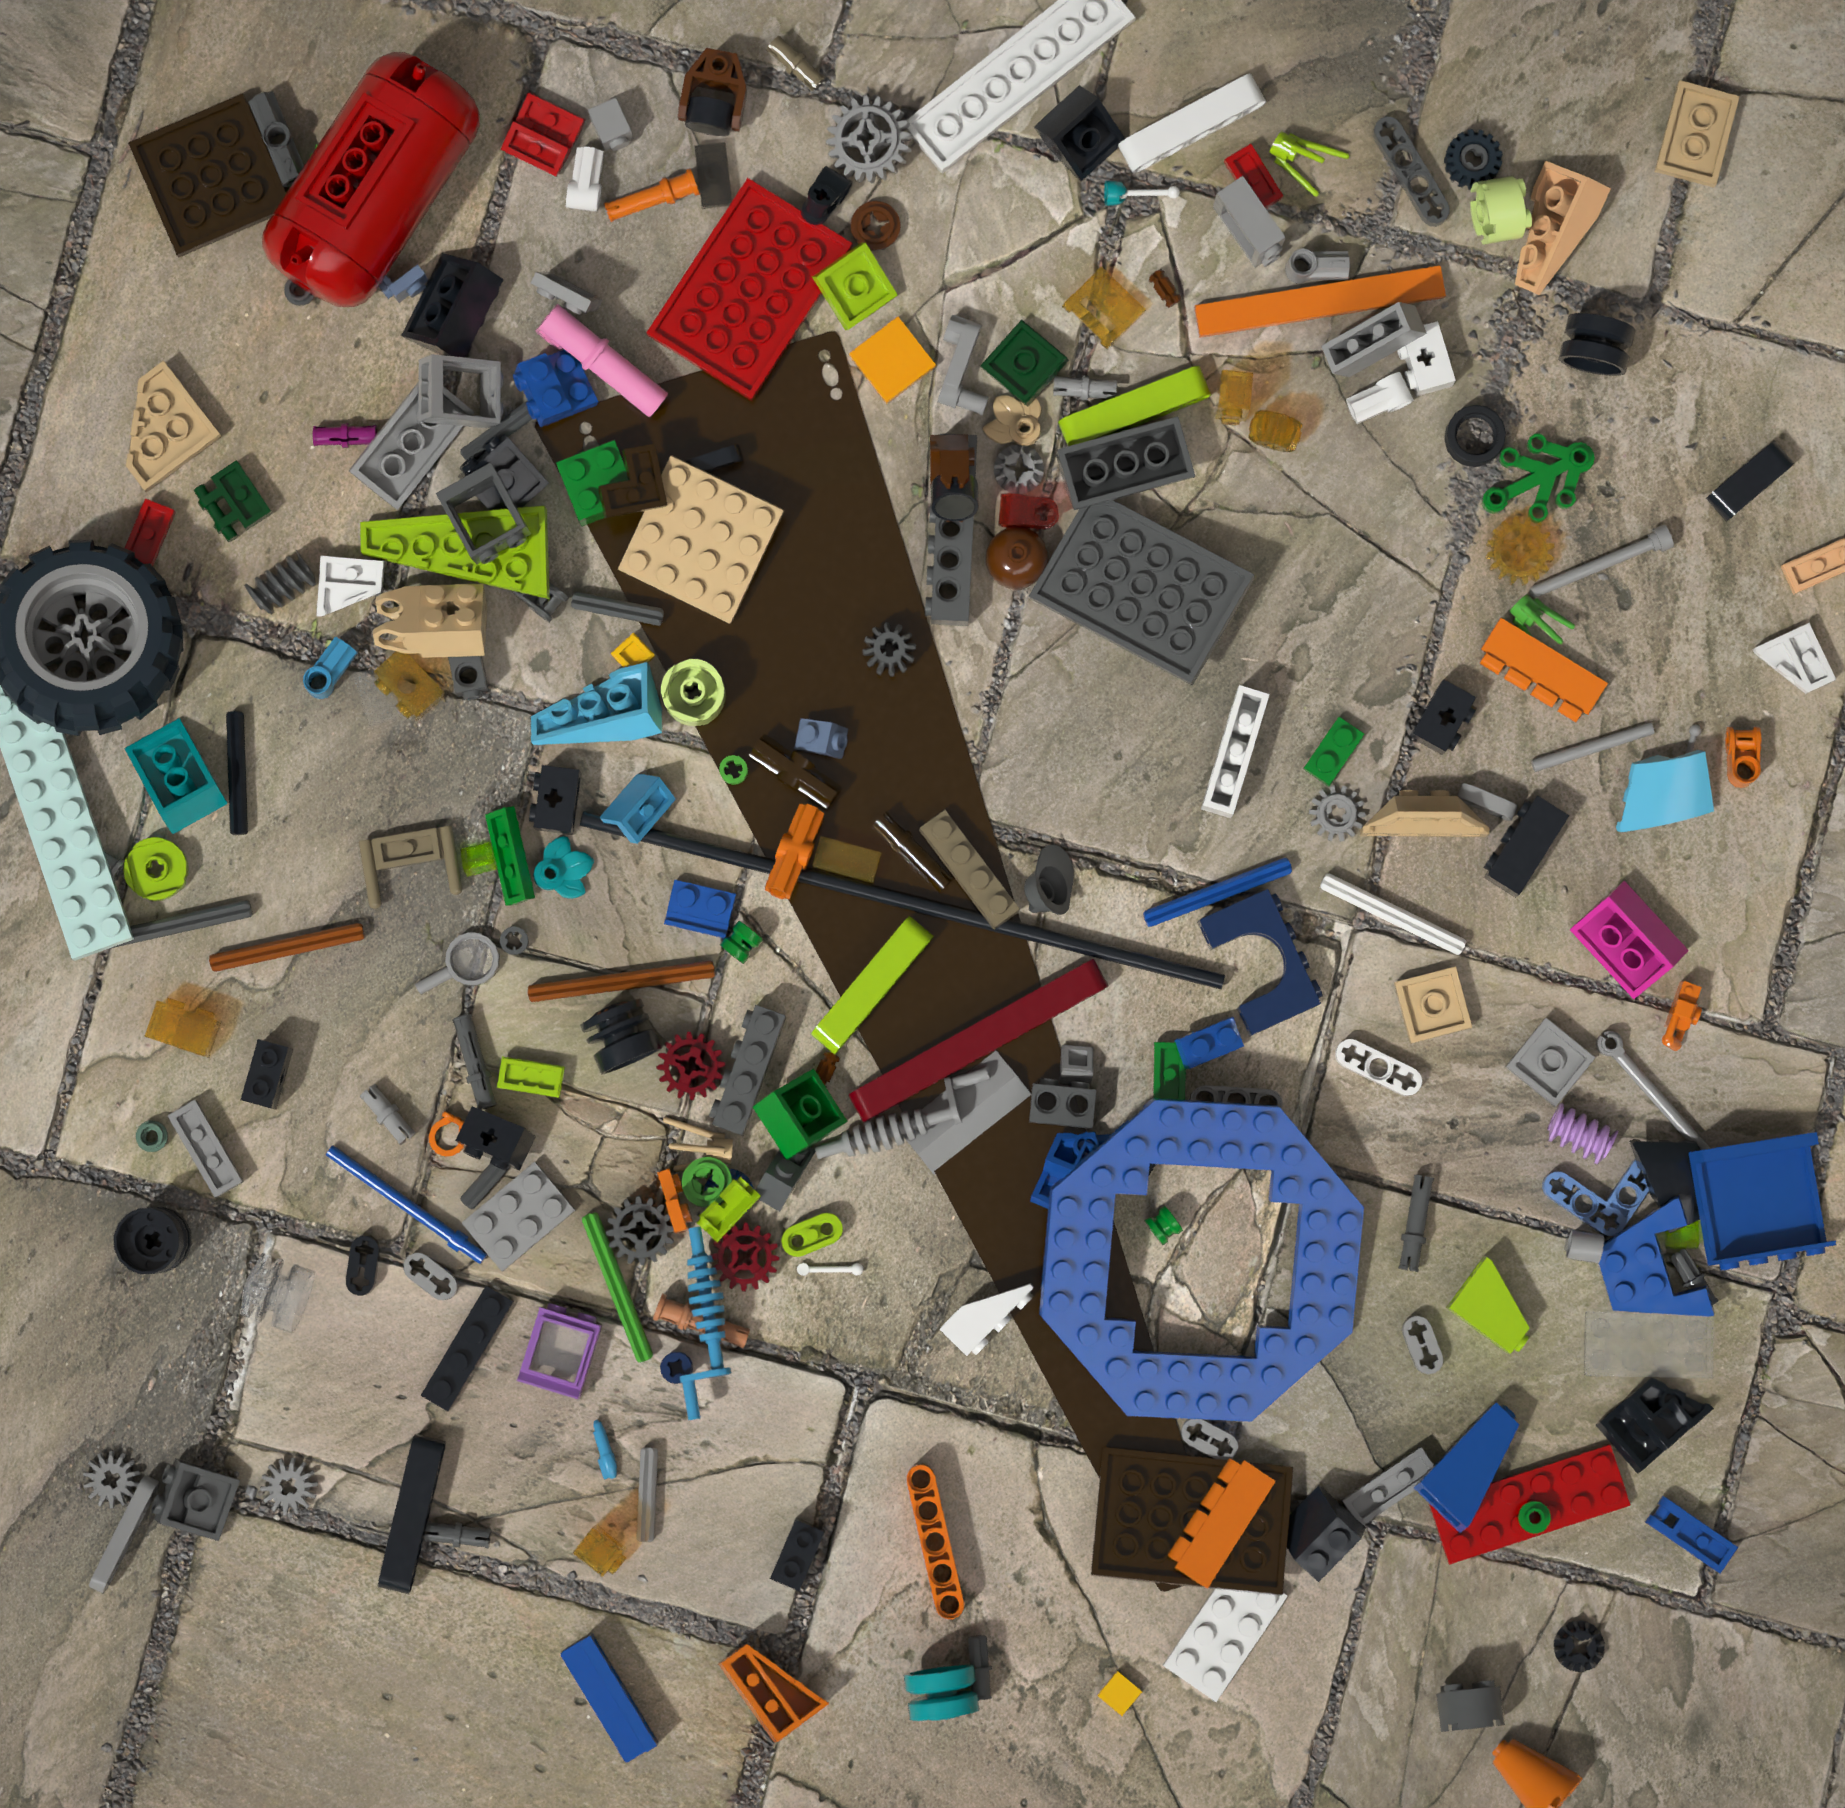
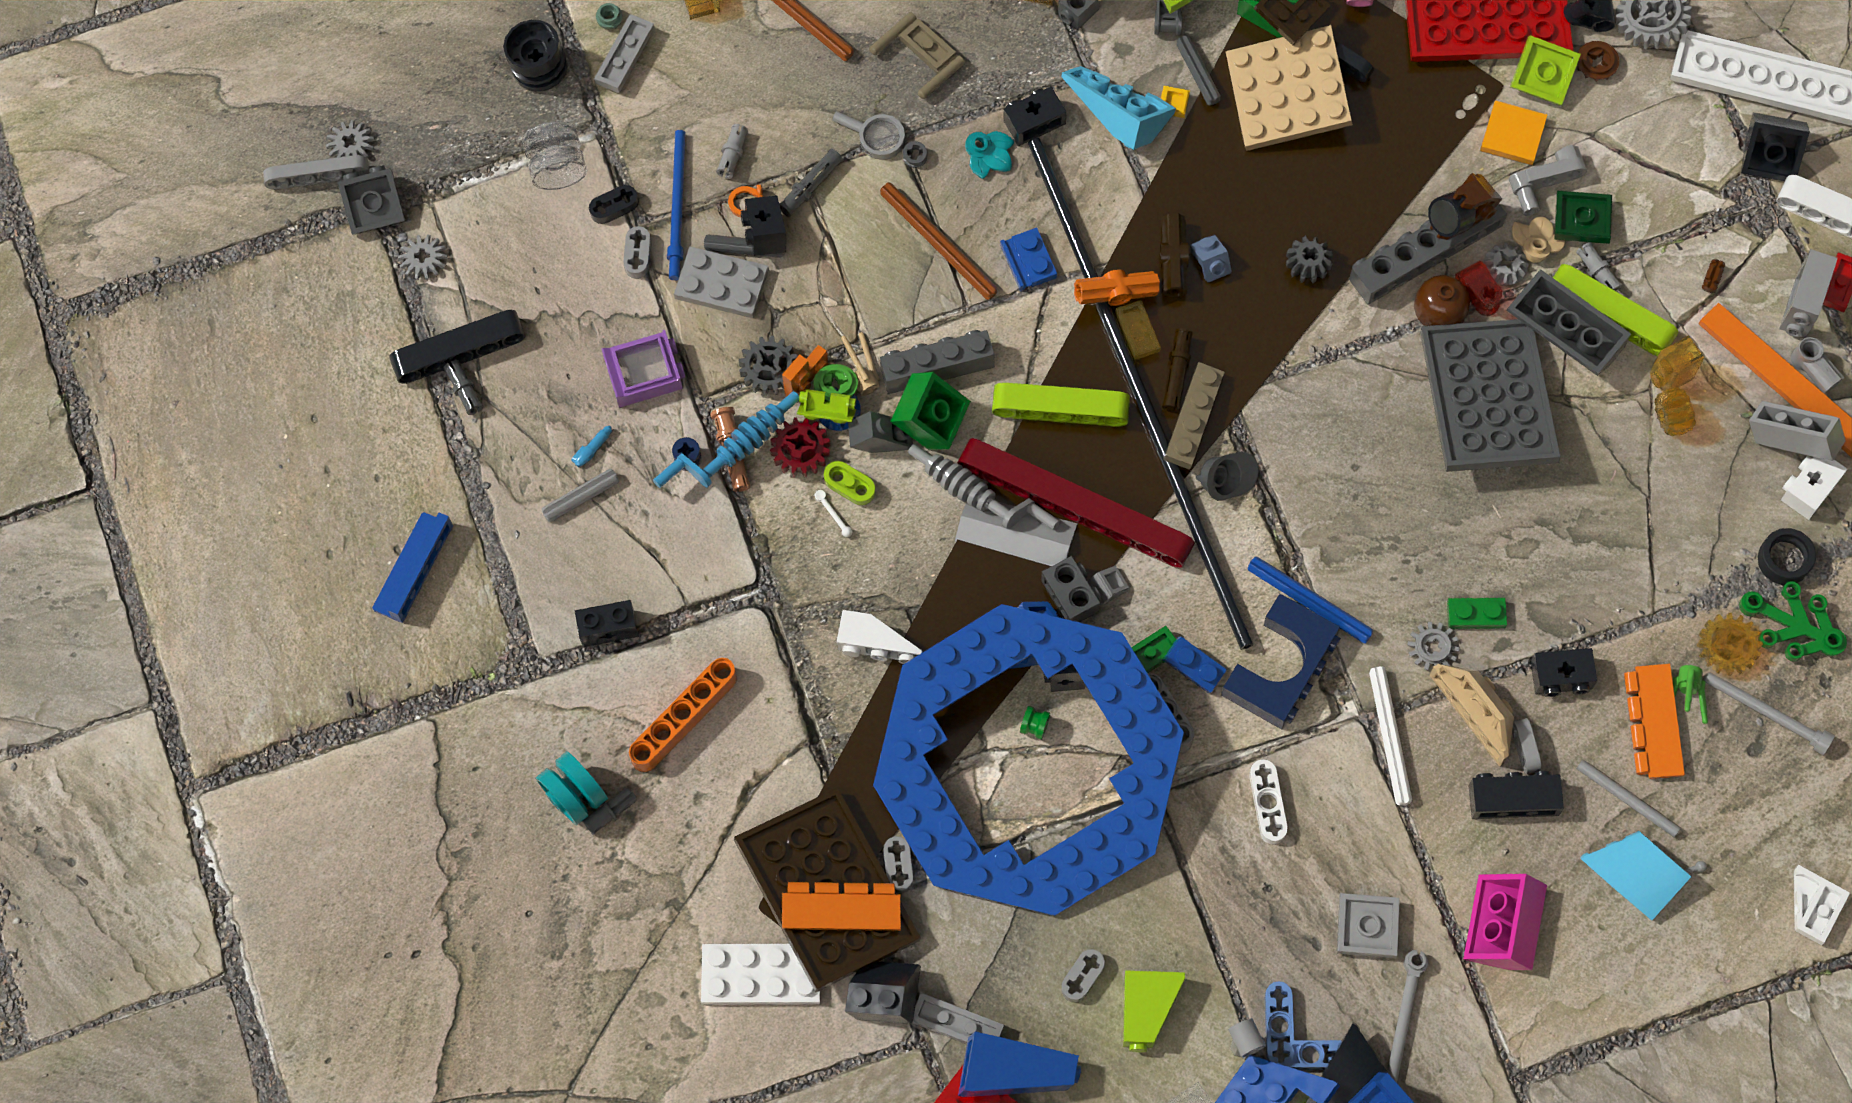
camera: 60 degrees right, 15 degrees down
black brick [241,1039,293,1110] -> none
black plate [420,1285,514,1412] -> none
clear neon green slope [460,842,497,877] -> none
green plate [485,806,535,906] -> none
lime plate [497,1056,565,1098] -> none
clear yellow brick [573,1524,627,1577] -> none
black wheel [580,999,662,1075] -> none
bright green axle [582,1212,653,1363] -> none
dark azure panel [600,774,676,844] -> none
dark red gear [656,1032,726,1101] -> none
yellowish green brick [661,659,726,726] -> none
orange wedge [718,1644,829,1742] -> none
bright green bush [719,755,748,785] -> none
green wheel [719,921,763,964] -> none
reddish brown piece [816,1051,840,1088] -> none
clear yellow plate [1062,267,1146,350] -> none
yellow tile [1097,1670,1142,1716] -> none
hinge [1104,180,1180,206] -> none
white brick [1201,685,1270,818] -> none
white piece [1346,372,1414,424] -> none
tan plate [1394,966,1472,1044] -> none
dark grey pin [1398,1175,1434,1272] -> none
lavender piece [1547,1102,1619,1165] -> none
orange piece [1662,981,1702,1051] -> none
orange piece [1725,727,1762,788] -> none

